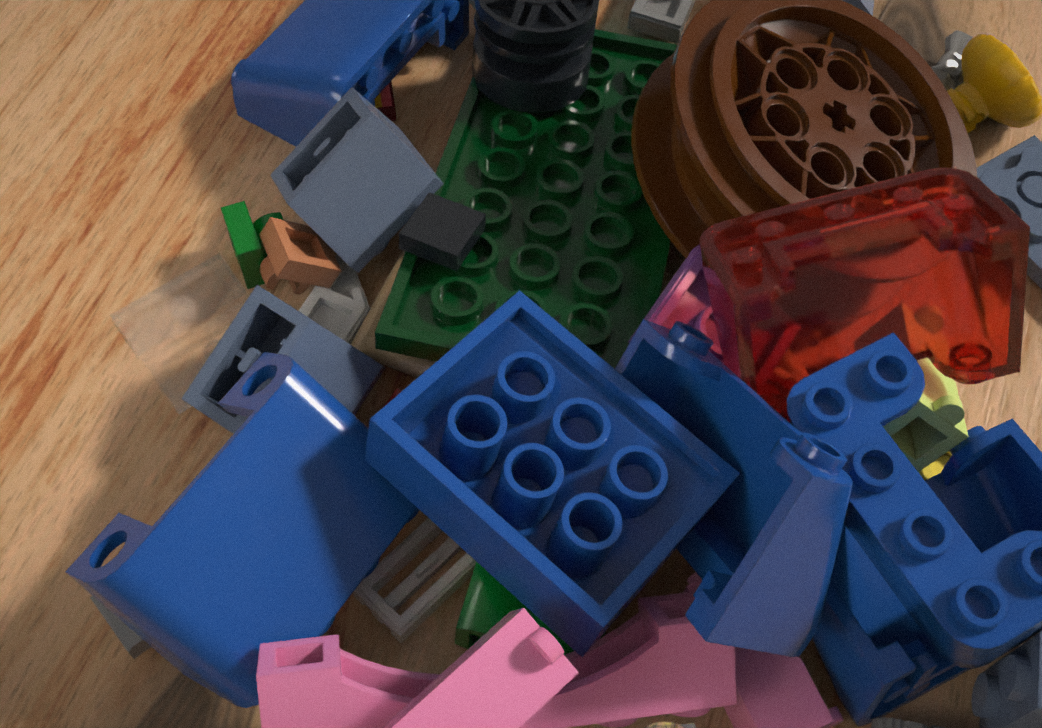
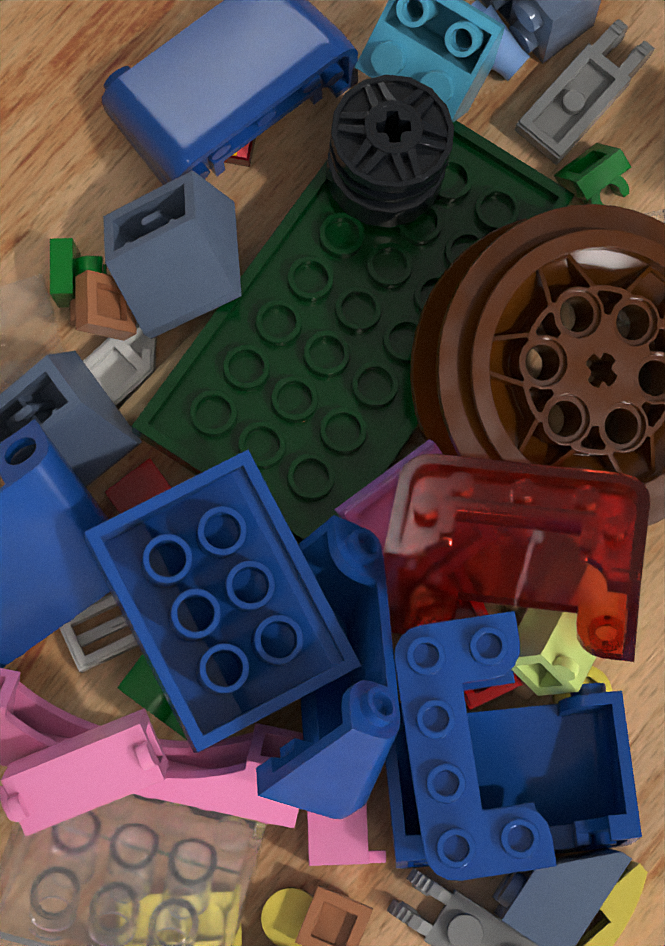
camera: 30 degrees right, 20 degrees up
black tile [399,192,486,271] -> none

